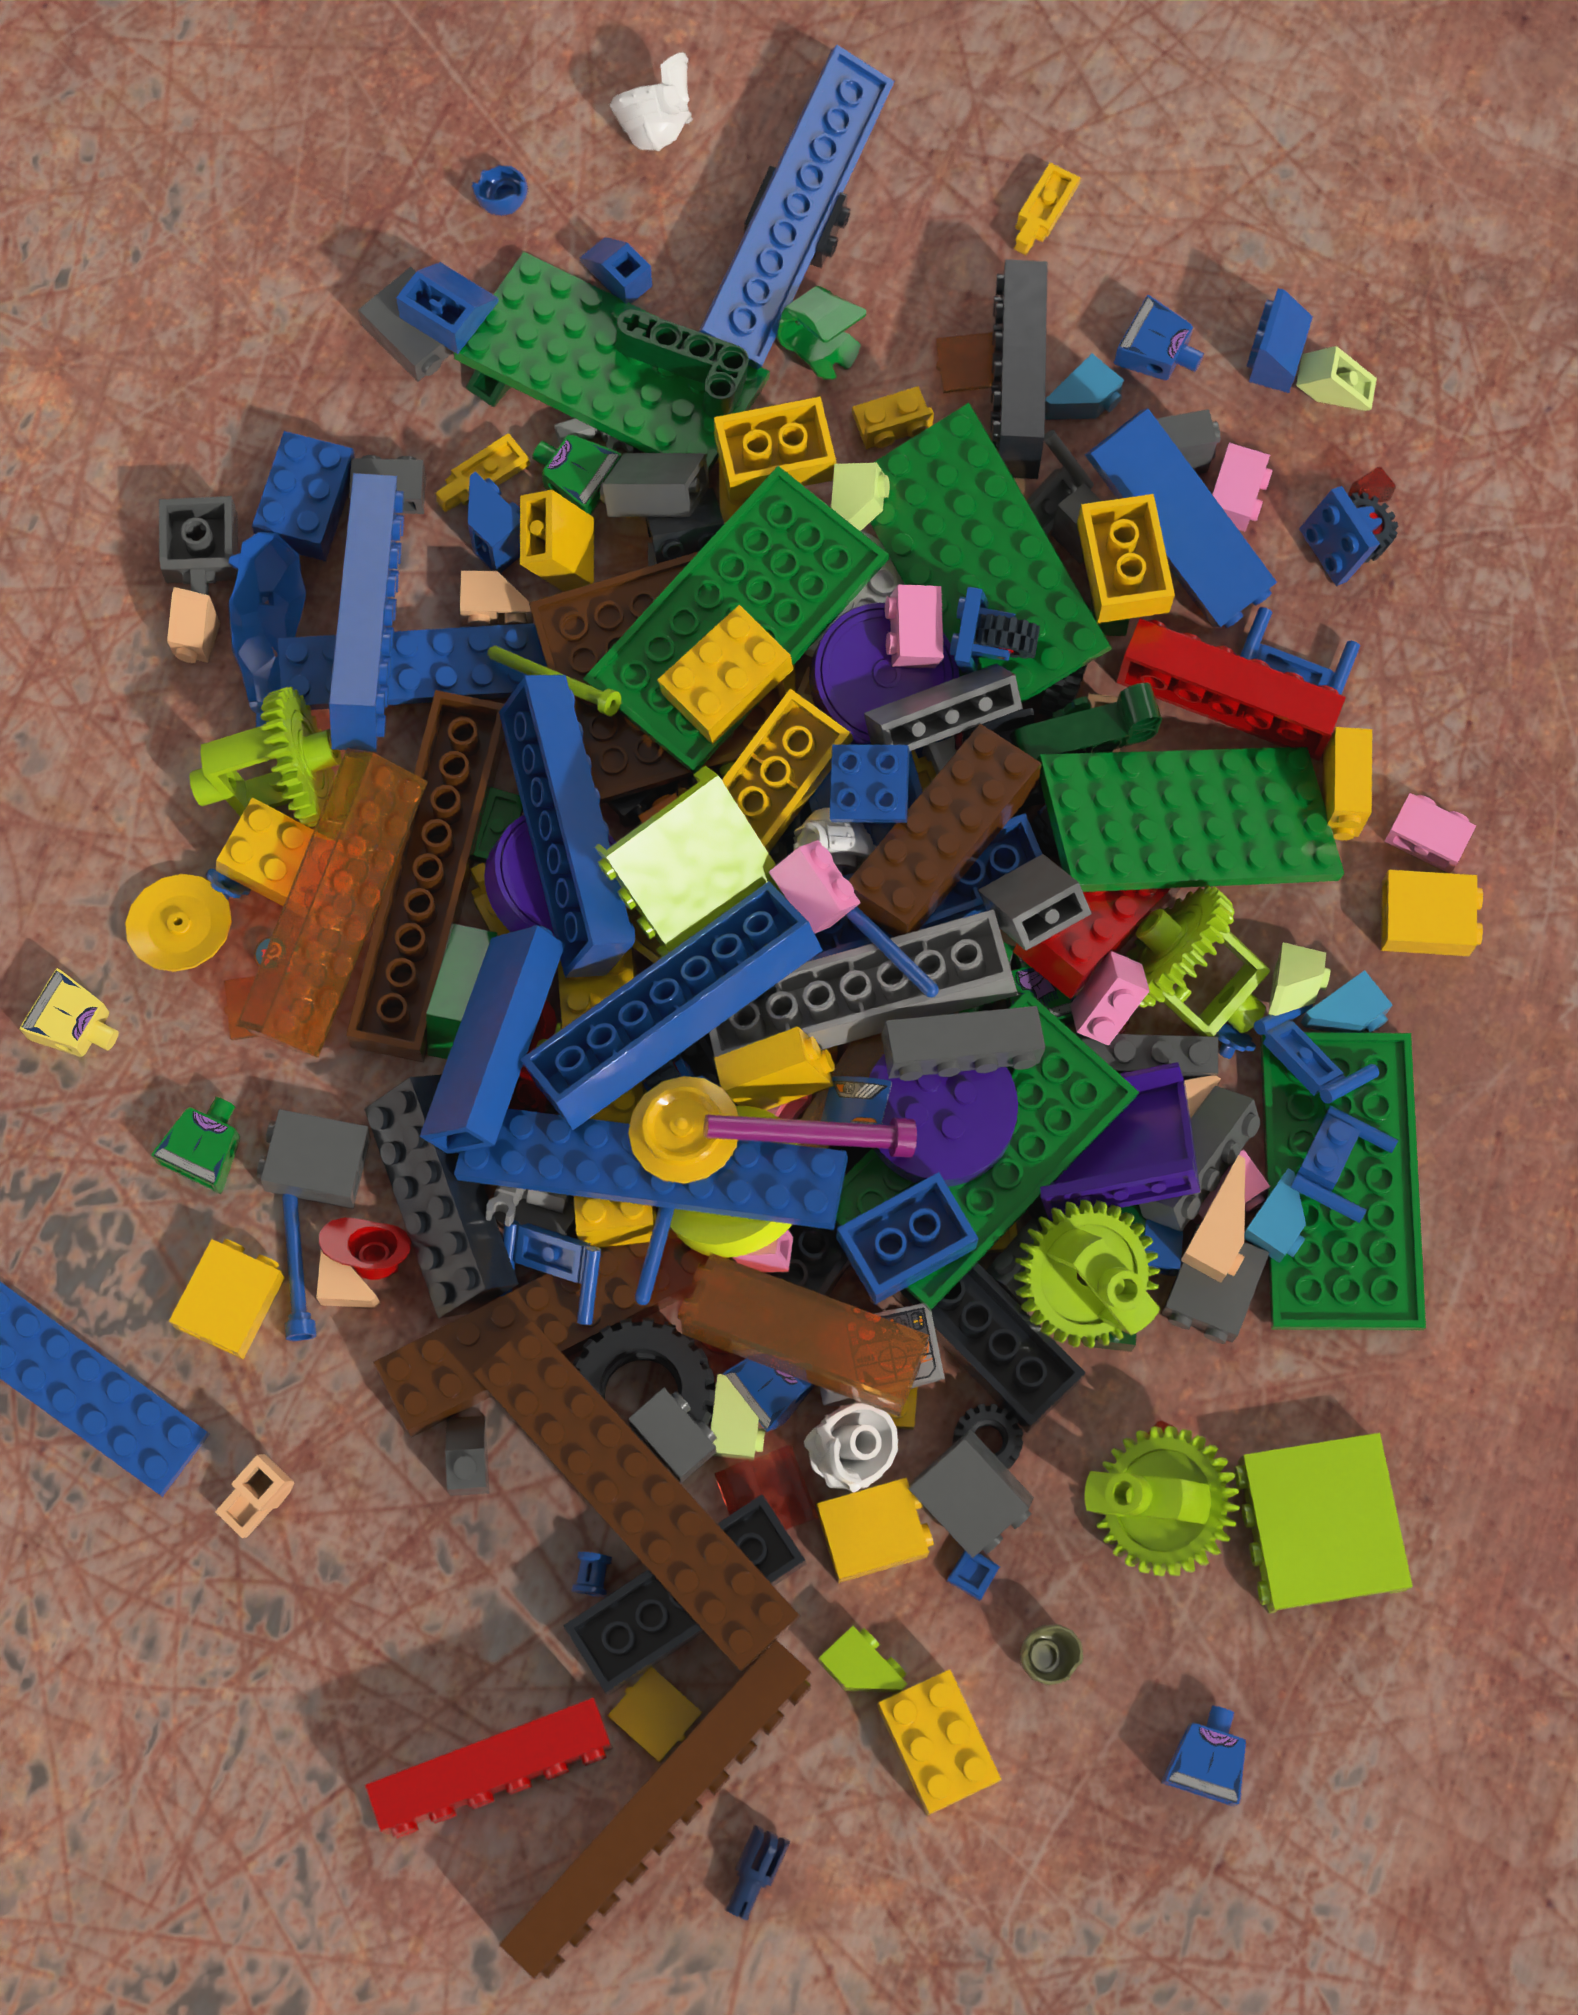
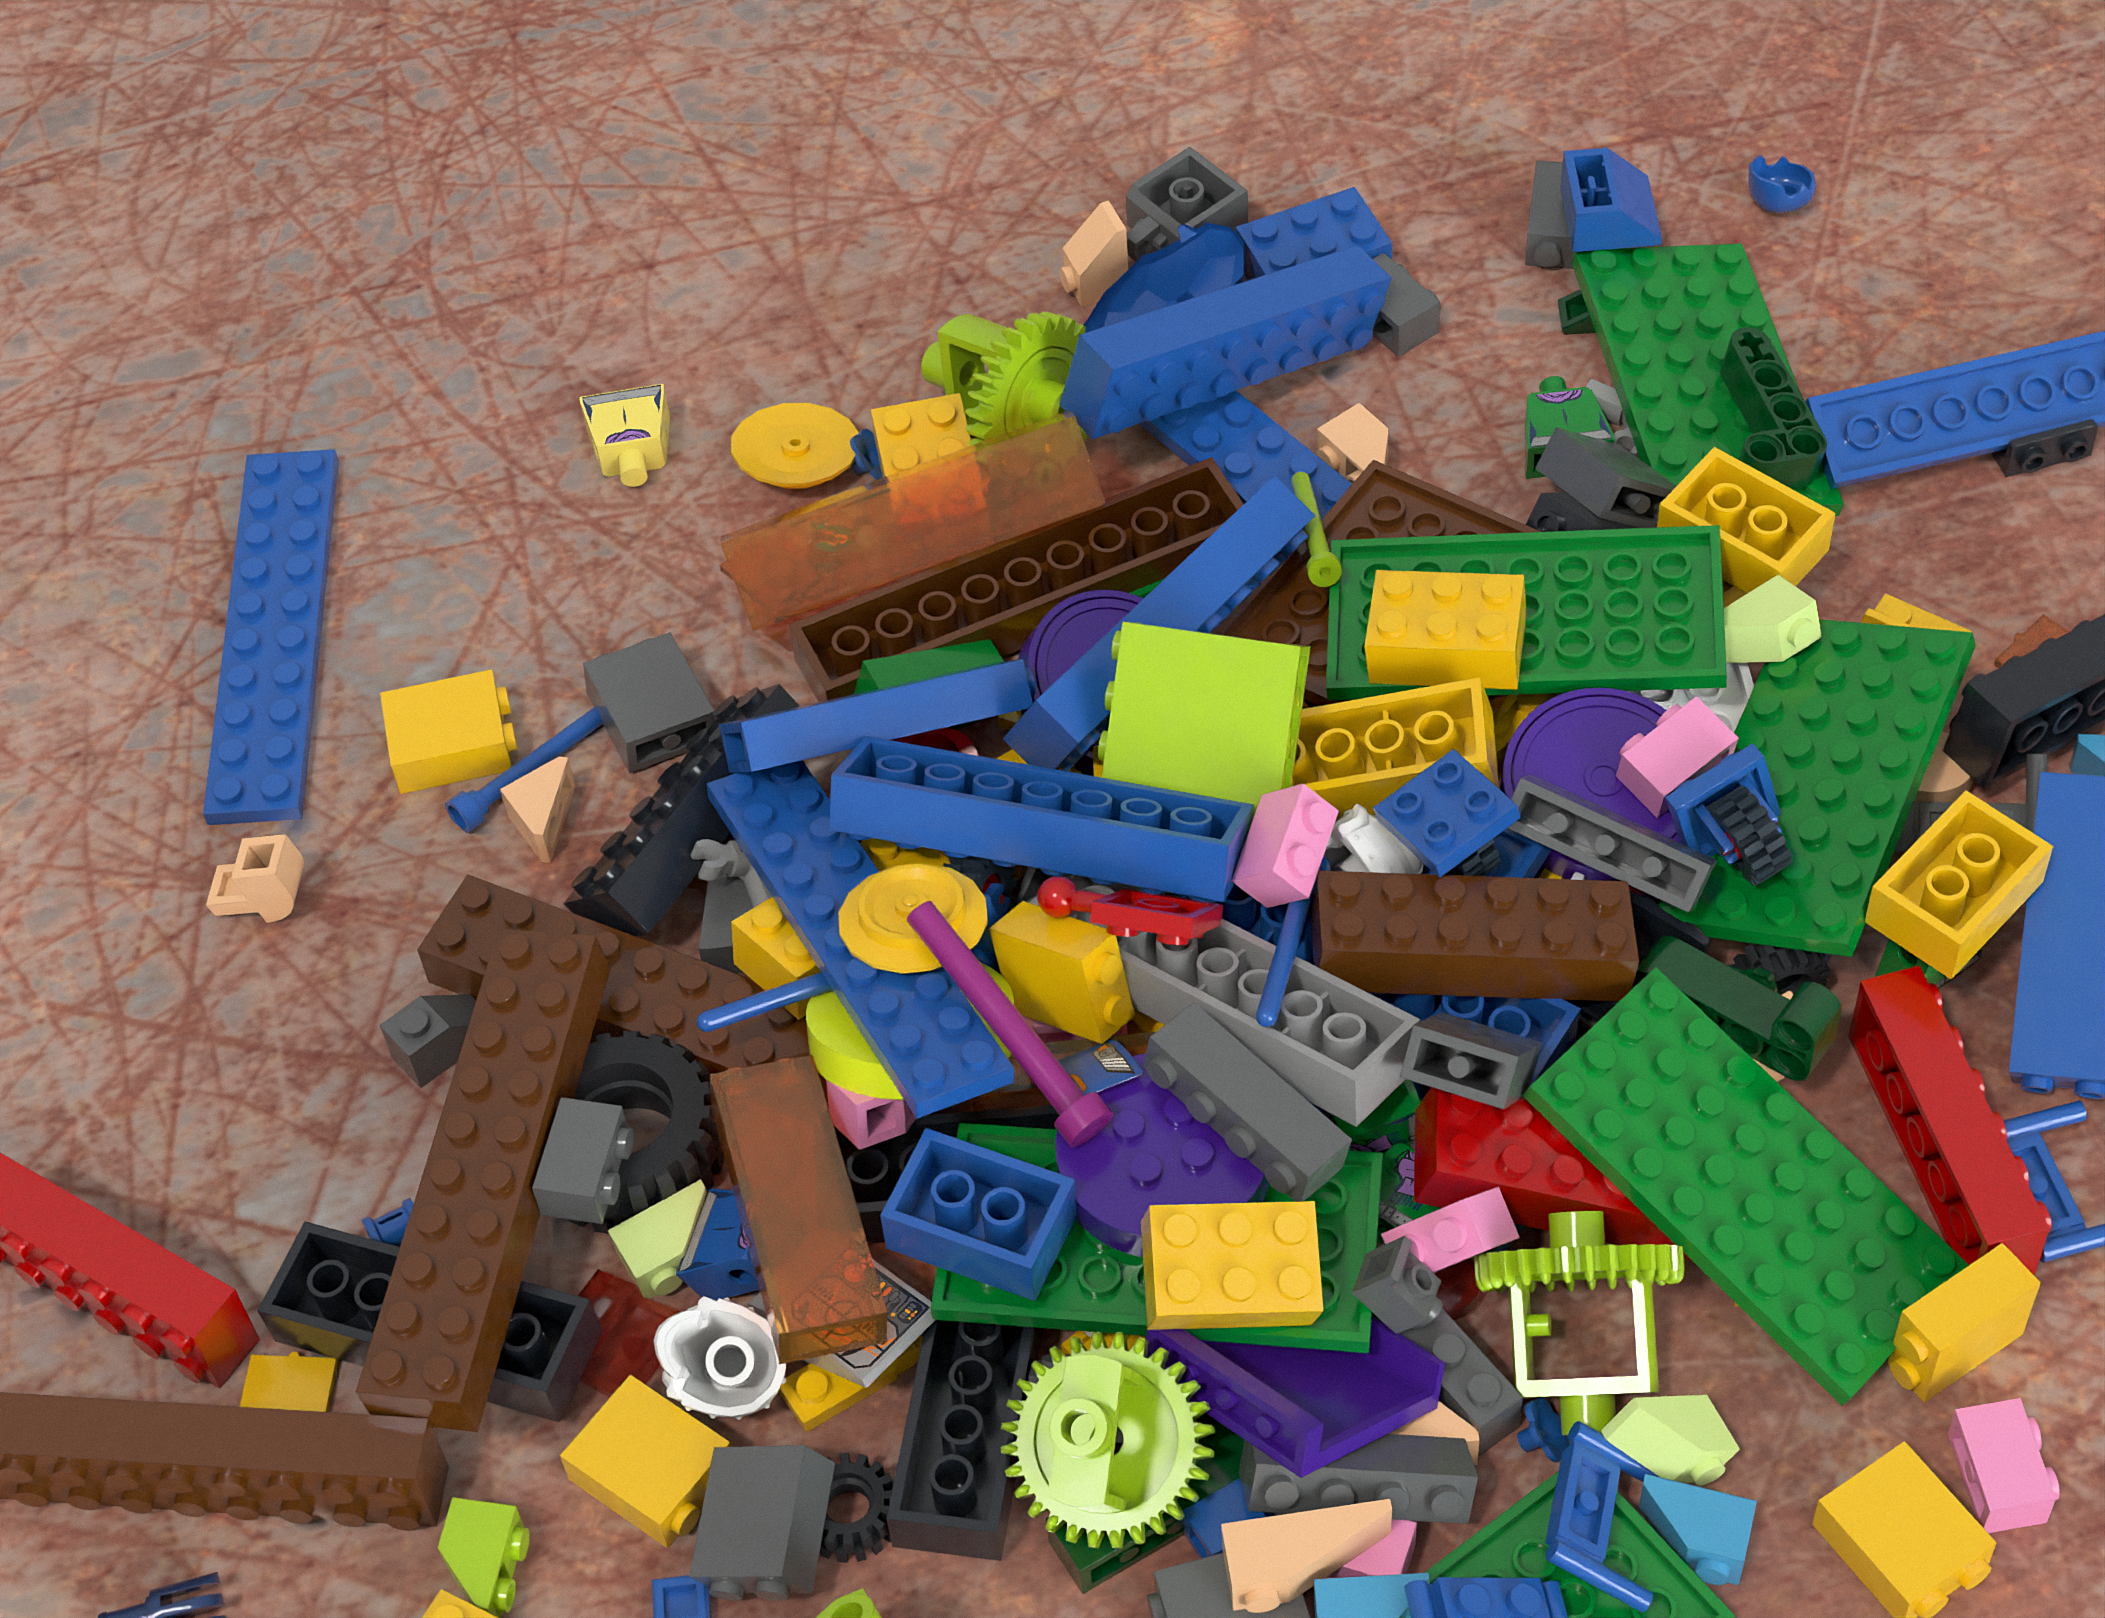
camera: 60 degrees right, 20 degrees down
green torso [151,1097,240,1194] -> none
red piece [319,1217,411,1280] -> none
yellow hinge [435,433,530,512] -> none
blue slope [468,471,520,574] -> none
blue plate [500,1220,601,1325] -> none
yellow brick [520,490,594,591] -> none
blue slope [579,237,652,304] -> none
white head [610,52,693,151] -> none
green piece [777,286,867,379] -> none
none -> red plate [1037,876,1223,945]
none -> yellow brick [1141,1201,1323,1330]
none -> dark grey brick [1352,1236,1442,1334]

